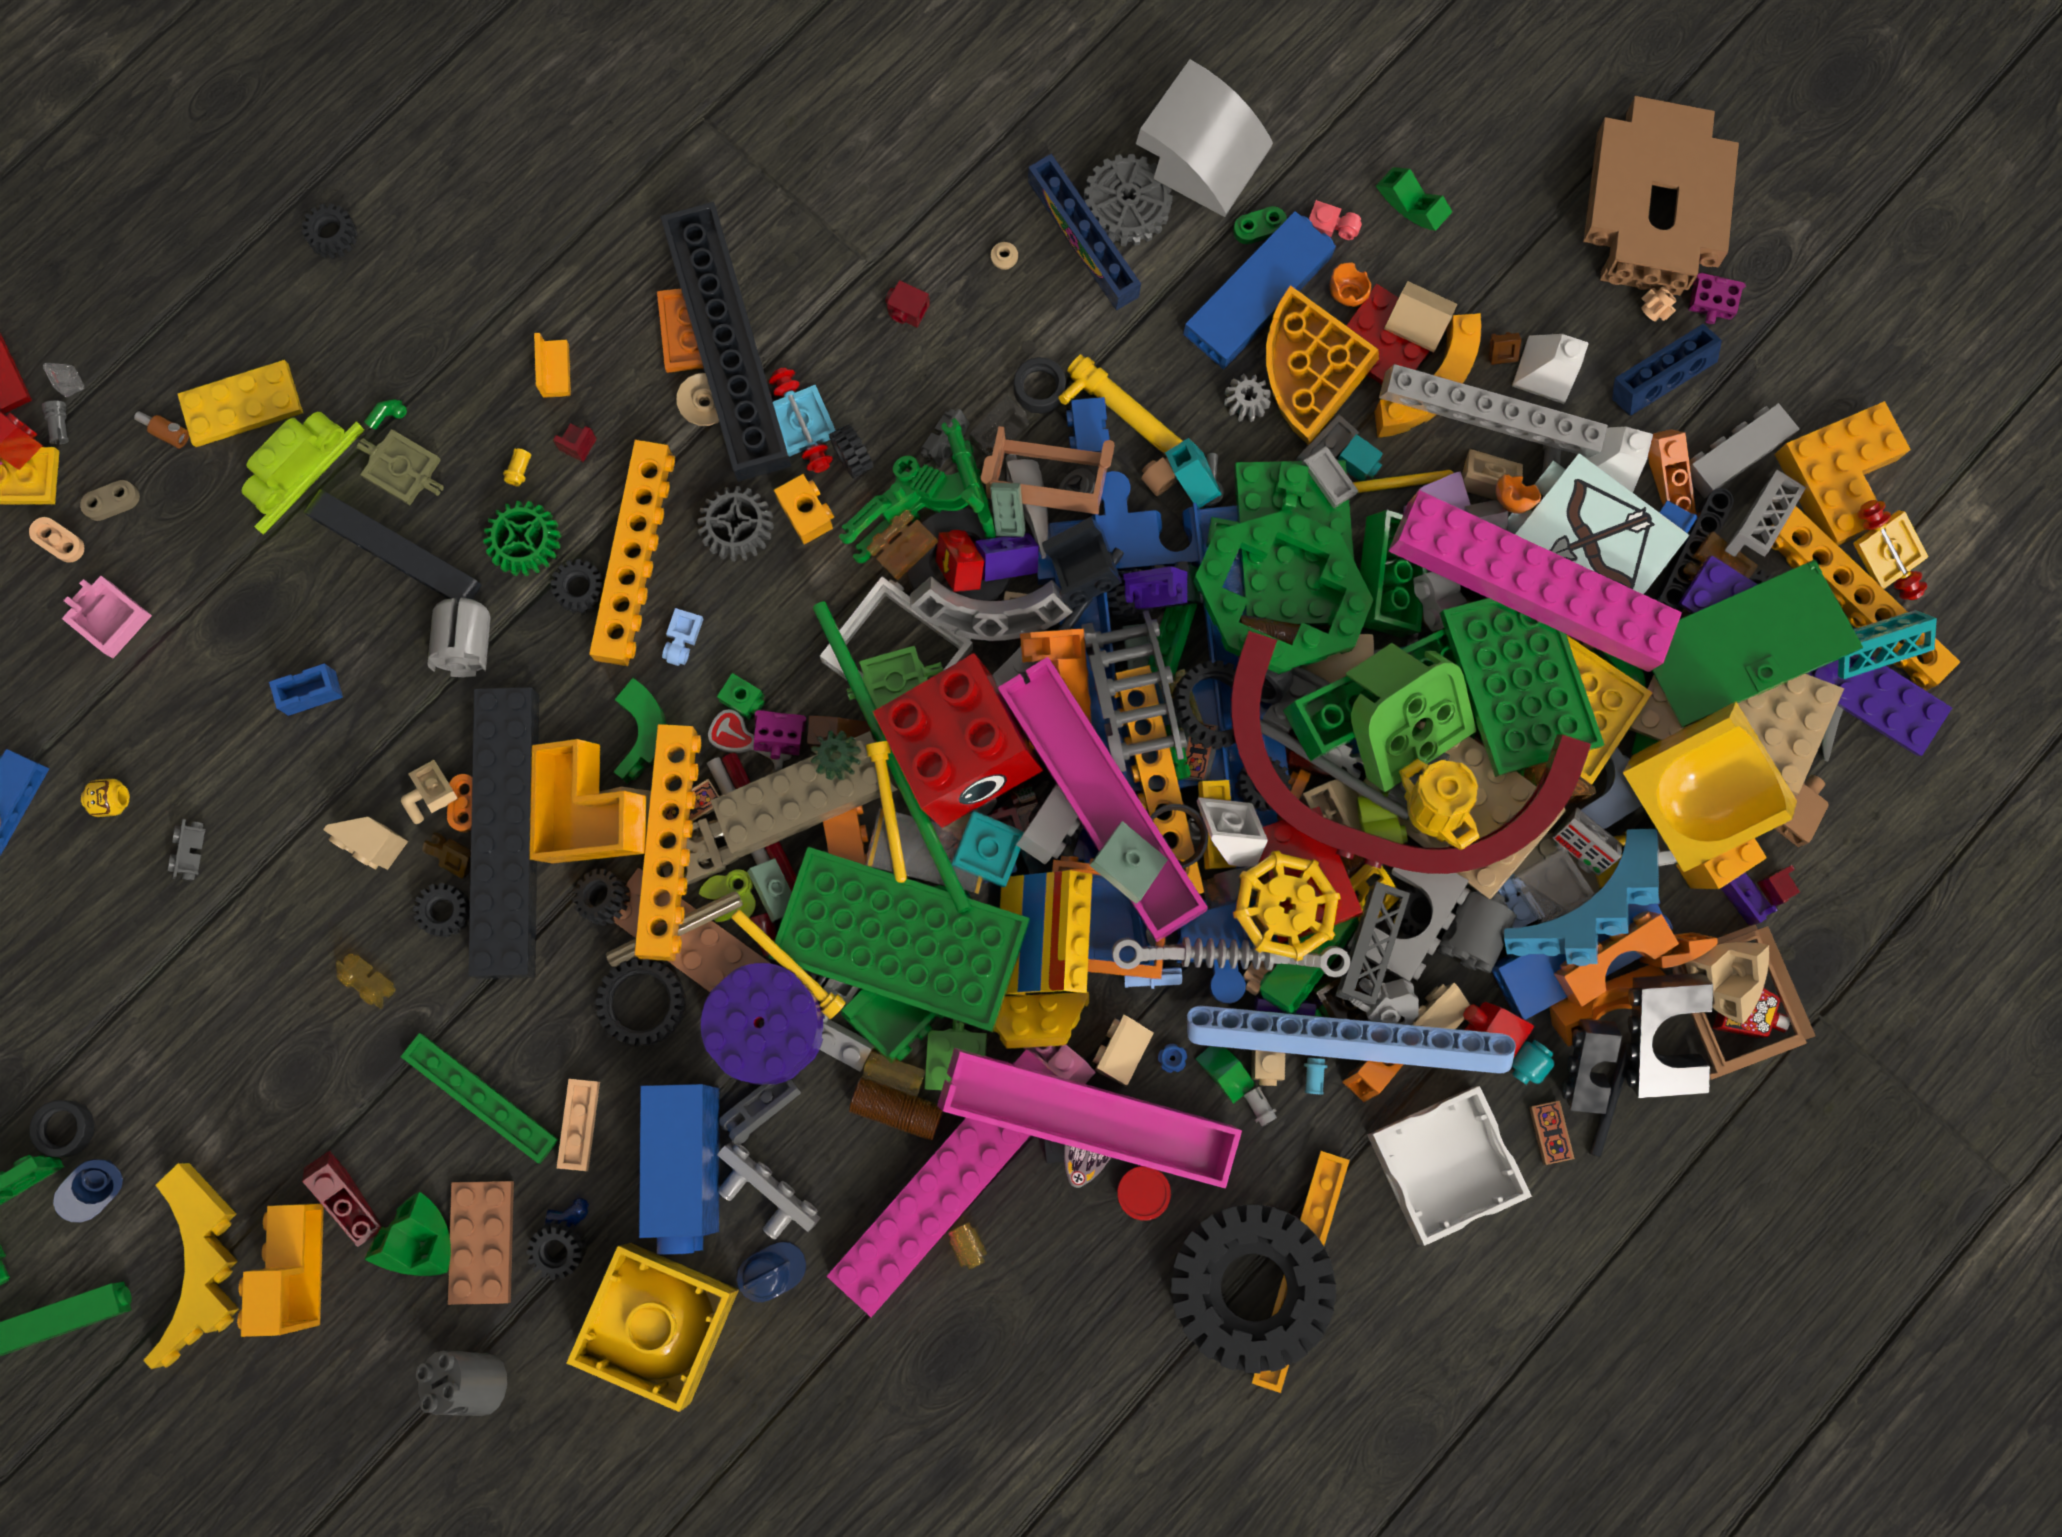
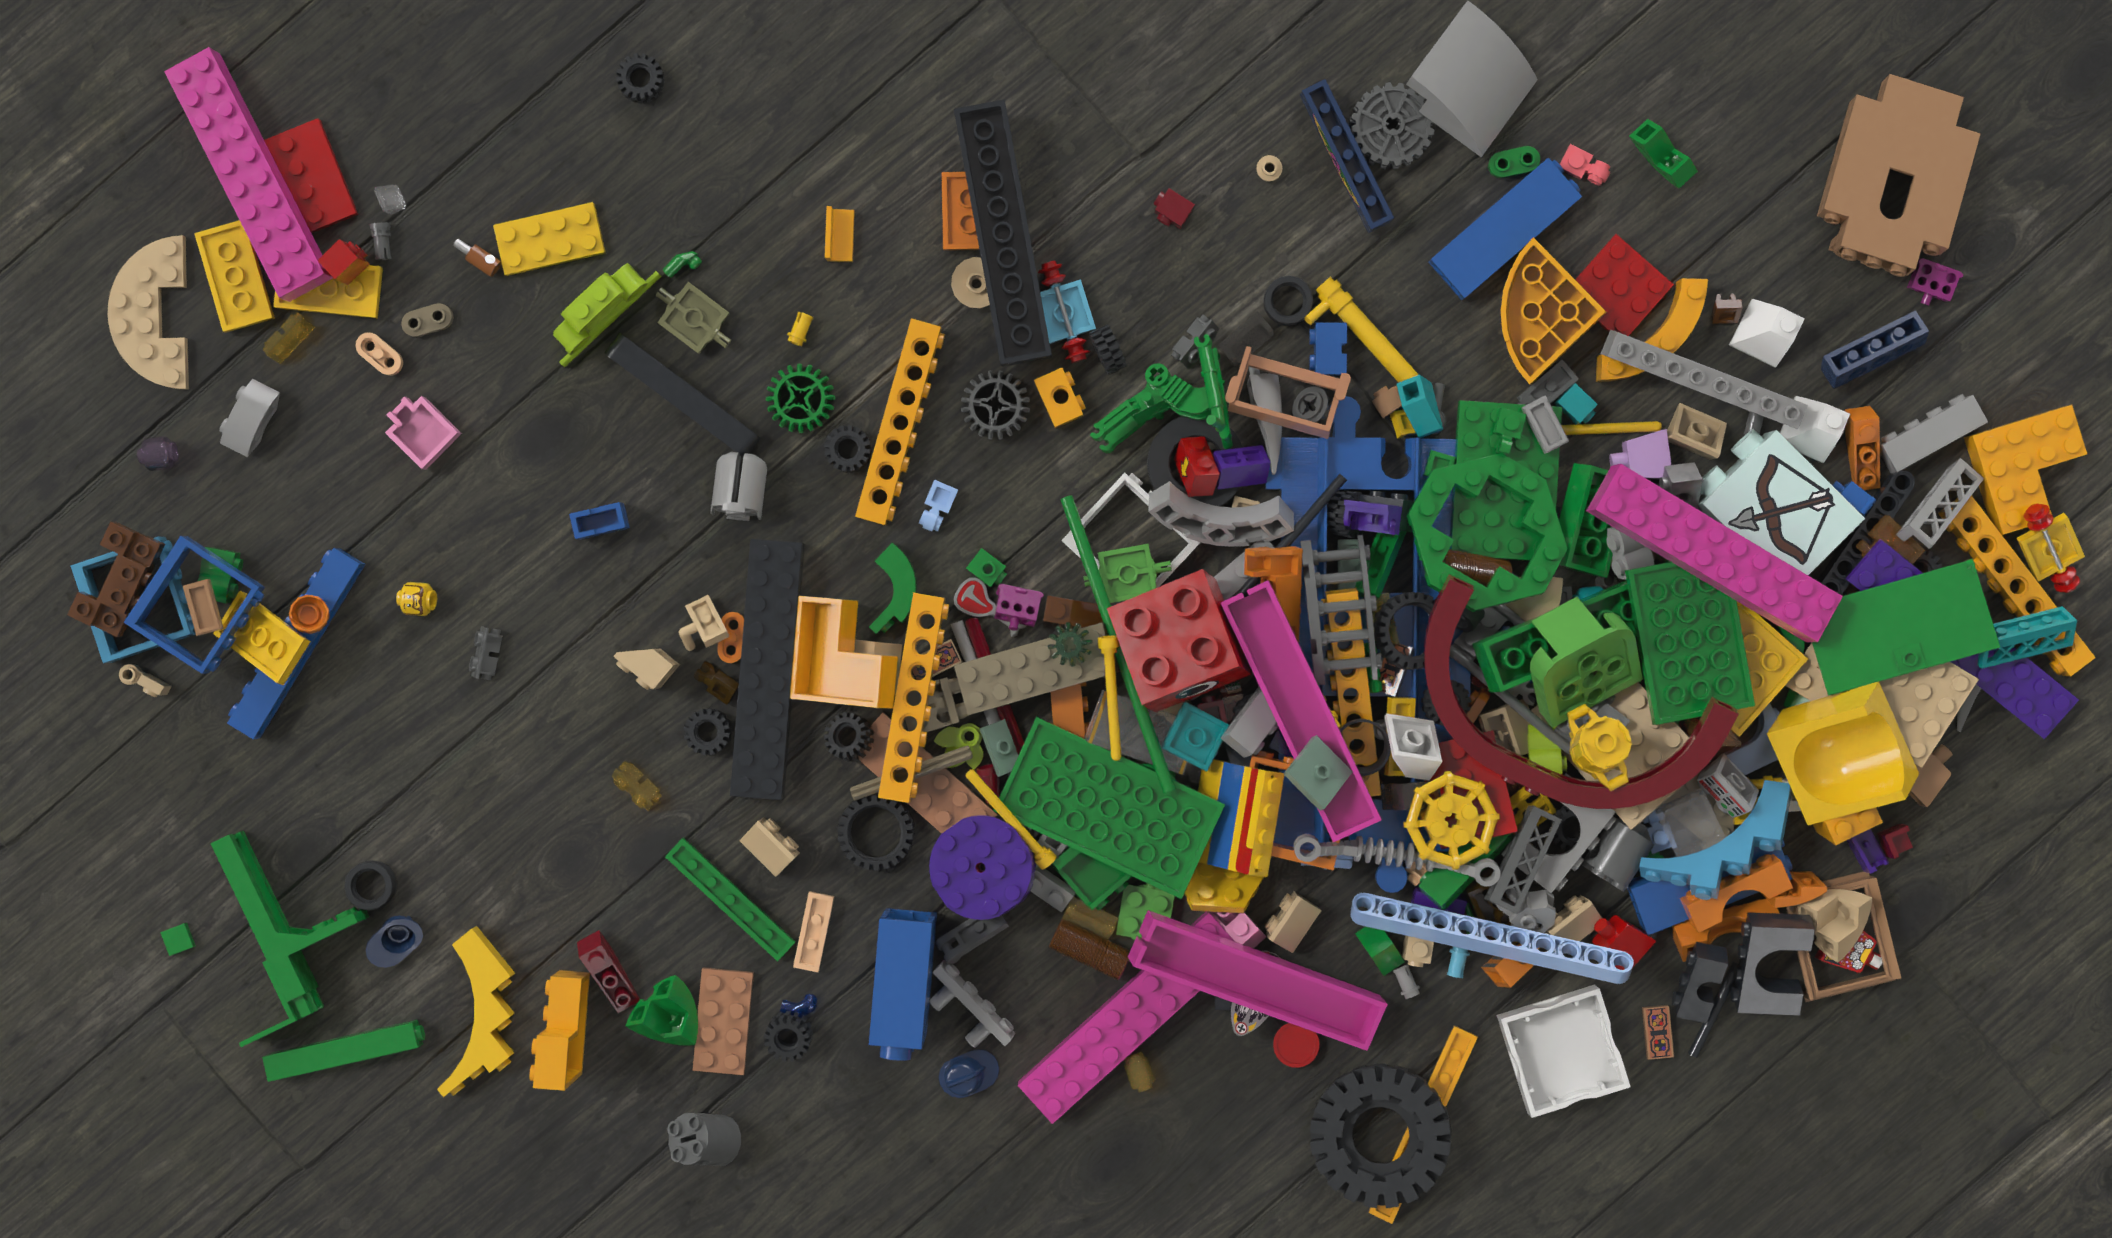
camera: 10 degrees right, 10 degrees up
dark red panel [553,423,597,462] -> none
yellow piece [567,1243,739,1412] -> none
clear orange plate [866,509,938,581] -> none
sand green plate [990,483,1026,537] -> none
black panel [1042,517,1122,609] -> none
blue plate [1158,1044,1187,1073] -> none
light grey gear [1224,374,1271,422] -> none
orange hair [1329,262,1372,307] -> none
tan slope [1384,281,1457,352] -> none
orange hair [1496,474,1541,514] -> none
teal head [1512,1040,1554,1085] -> none
light nougat gear [1641,287,1676,321] -> none
none -> tan slope [740,817,800,877]
none -> yellow plate [1390,410,1417,439]

